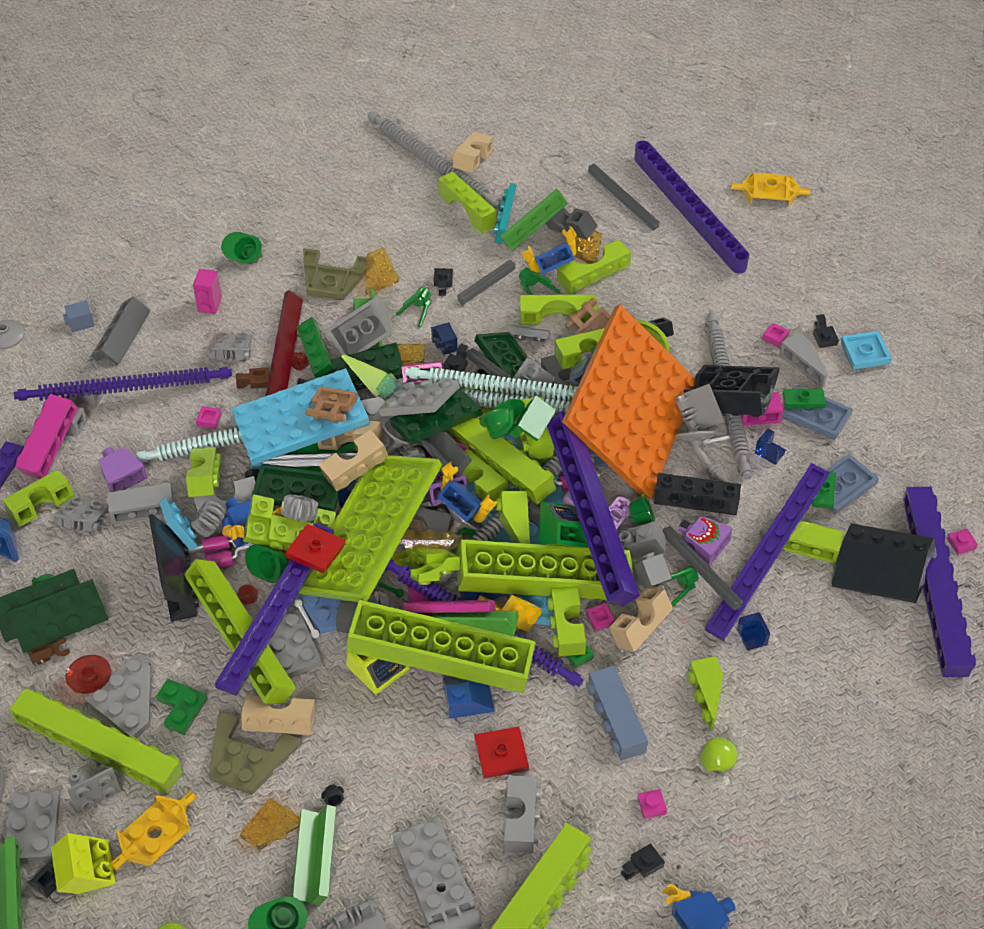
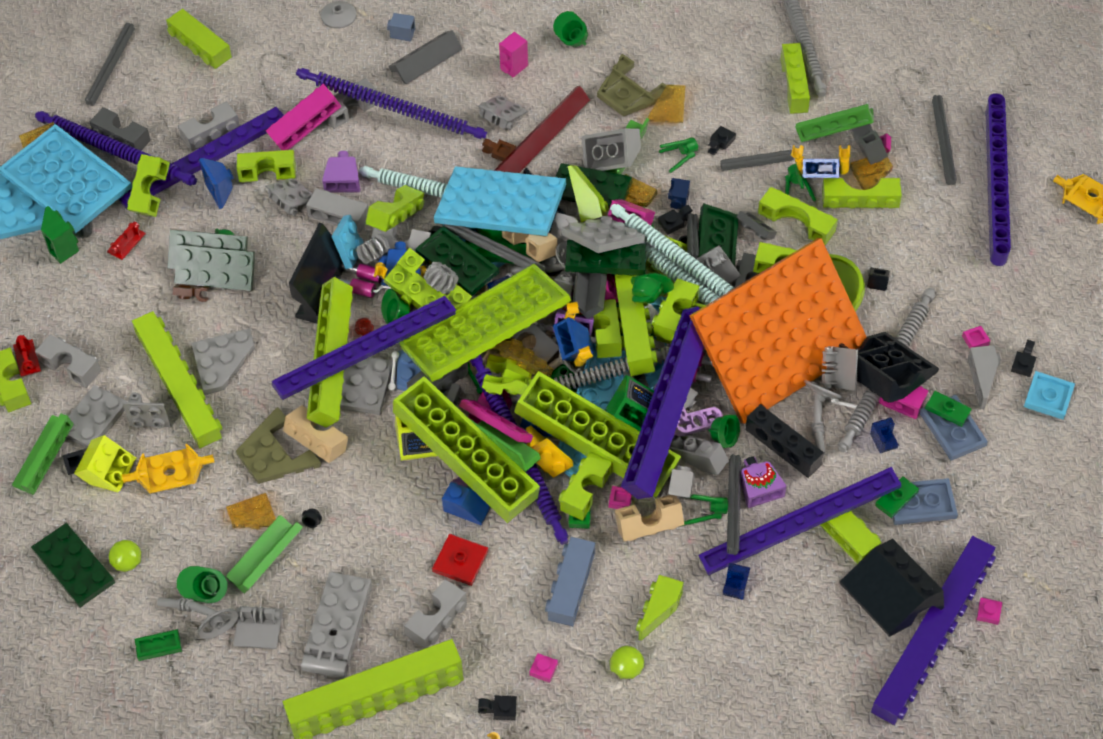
camera: 35 degrees right, 5 degrees up
clear red dish [65,655,111,694] -> none
green plate [156,678,208,735] -> none
dark pink plate [196,406,222,429] -> none
red plate [285,523,346,574] -> none
clear red plate [291,352,309,370] -> none
green plate [297,317,333,378] -> none
medium nougat plate [306,386,358,423] -> none
tan arch [319,429,388,491] -> none
clear light blue plate [376,373,403,401] -> none
tan arch [452,131,494,173] -> none
teal plate [493,183,517,244] -> none
lime slope [495,491,530,544] -> none
panel [510,396,555,441] -> none
medium nougat plate [565,298,611,335] -> none

